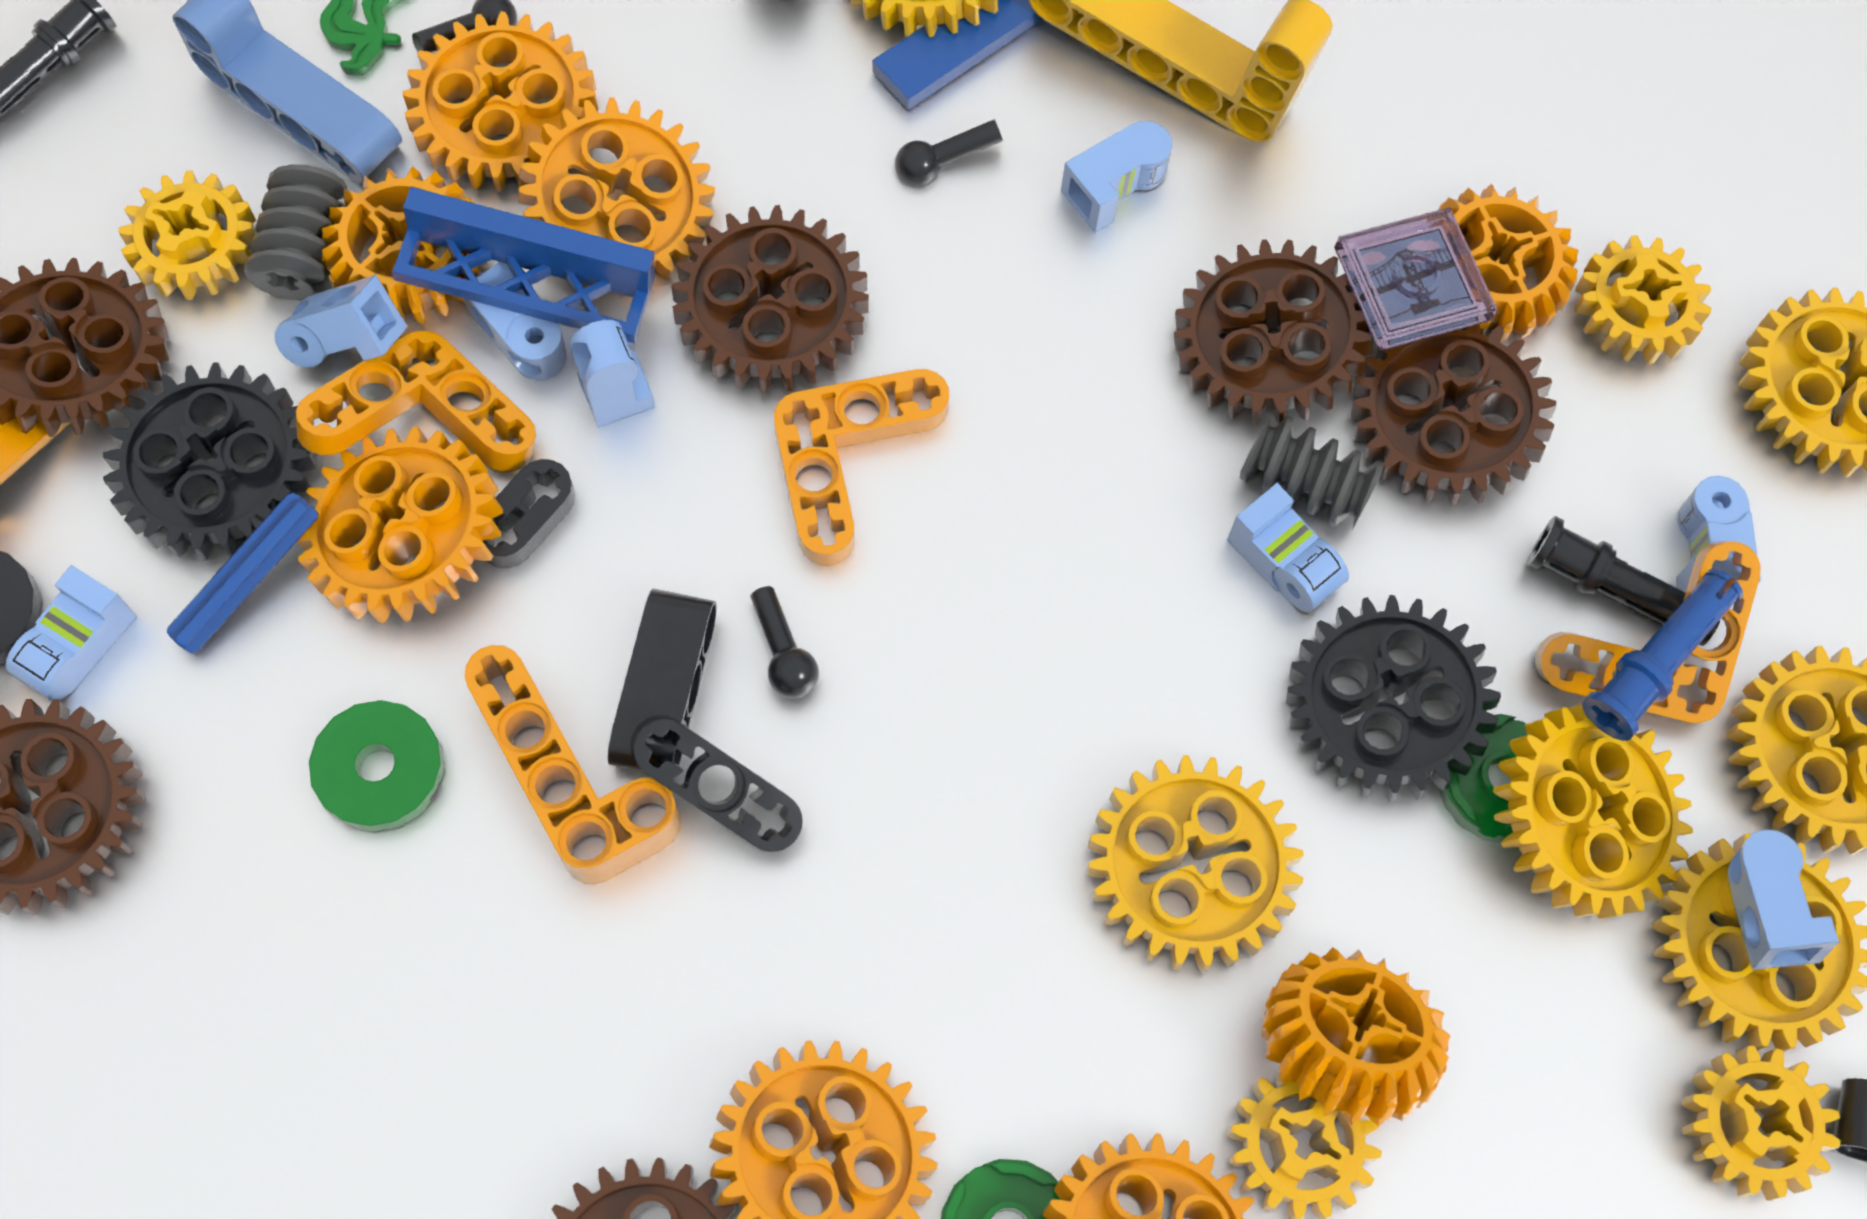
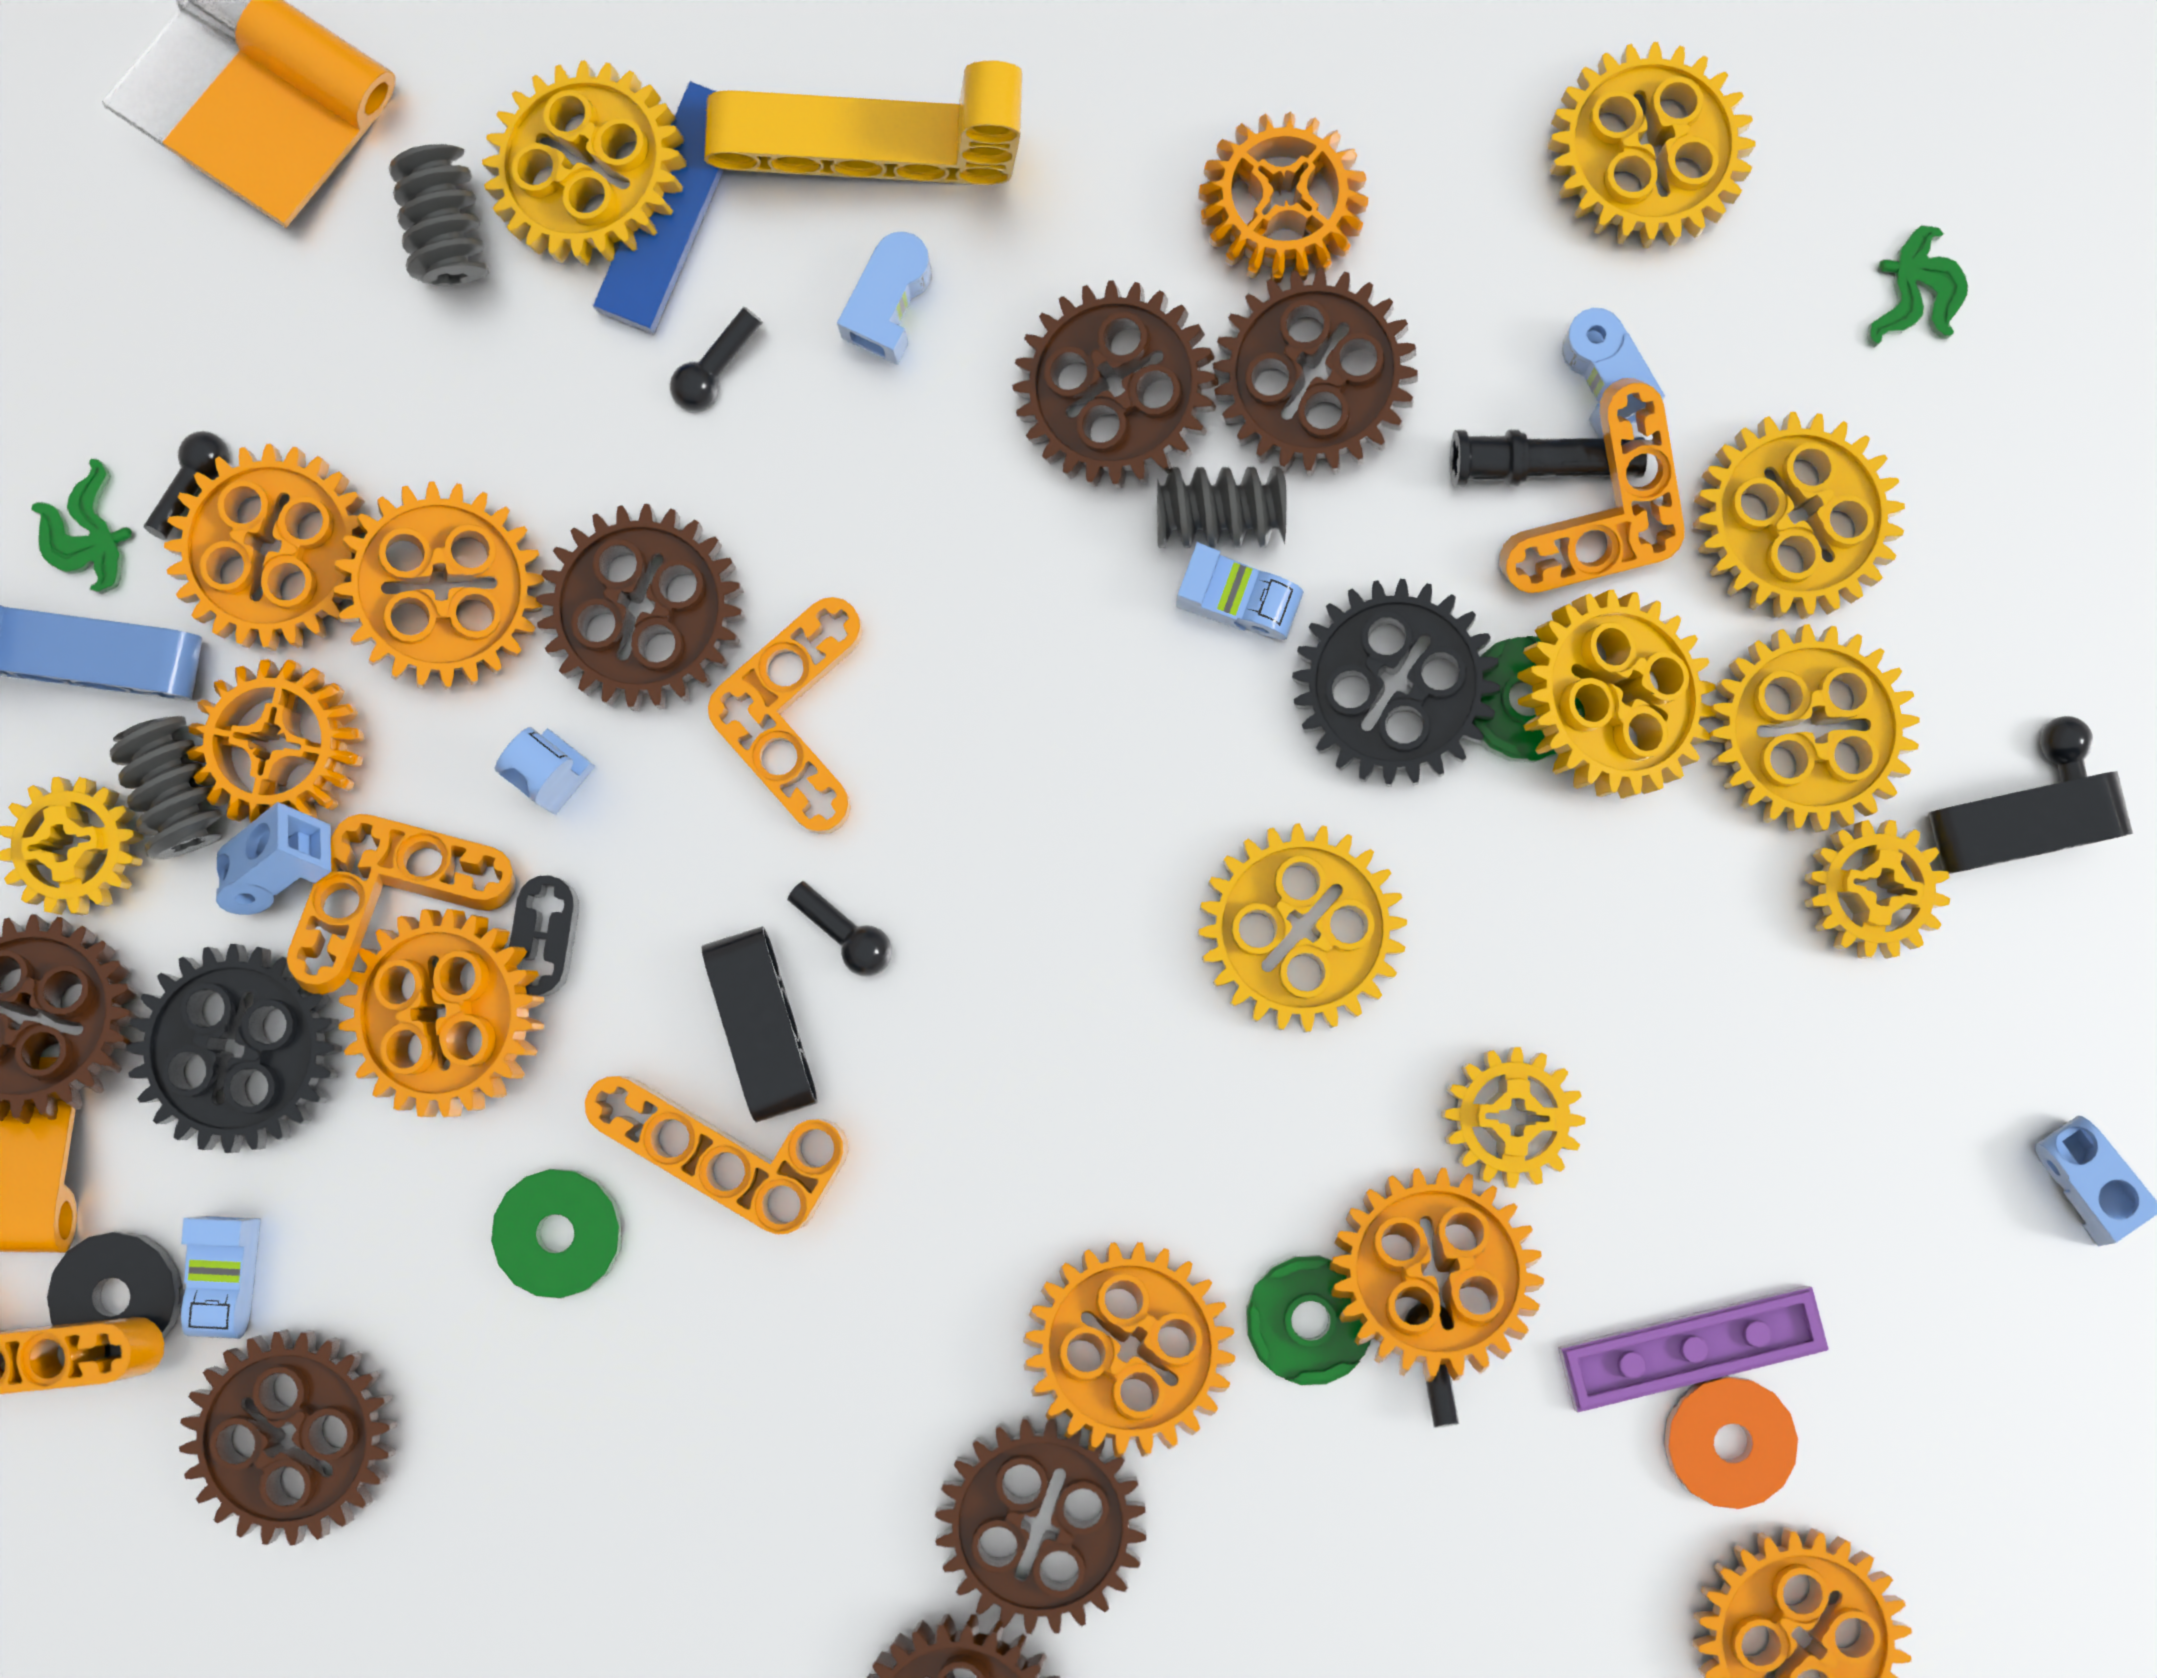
camera: 20 degrees left, 15 degrees up
blue axle [166,492,319,653] -> none
blue fence [392,187,654,344] -> none
light blue leg [464,262,567,381] -> none
black beam [630,715,803,852] -> none
light orange gear [1261,947,1451,1127] -> none
clear purple tile [1334,207,1497,351] -> none
yellow gear [1575,235,1712,364] -> none
blue pin [1582,569,1743,741] -> none
light blue leg [1727,830,1839,970] -> none

